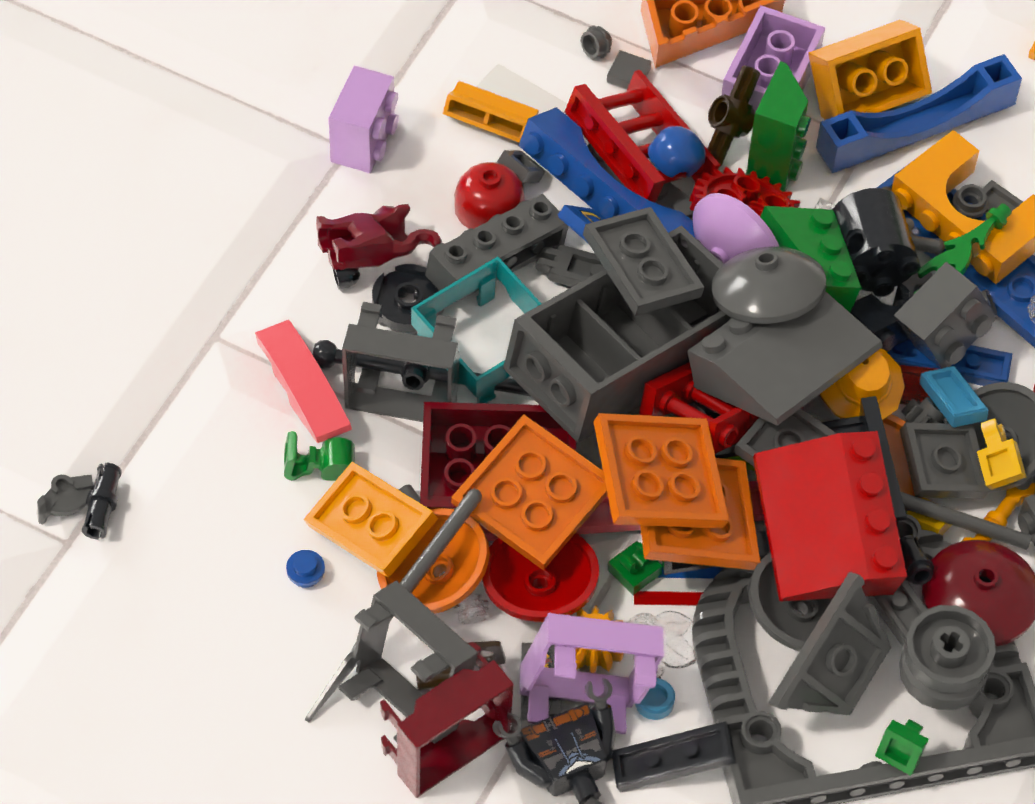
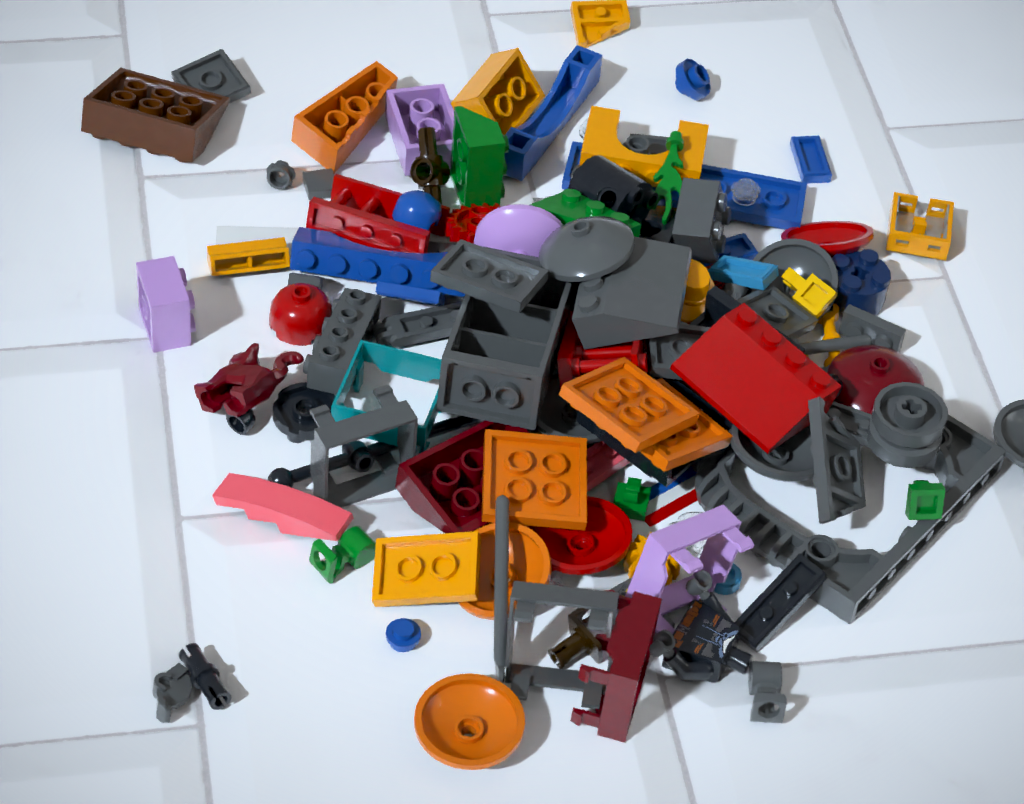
camera: 40 degrees left, 10 degrees down
none -> orange dish [414,673,525,770]

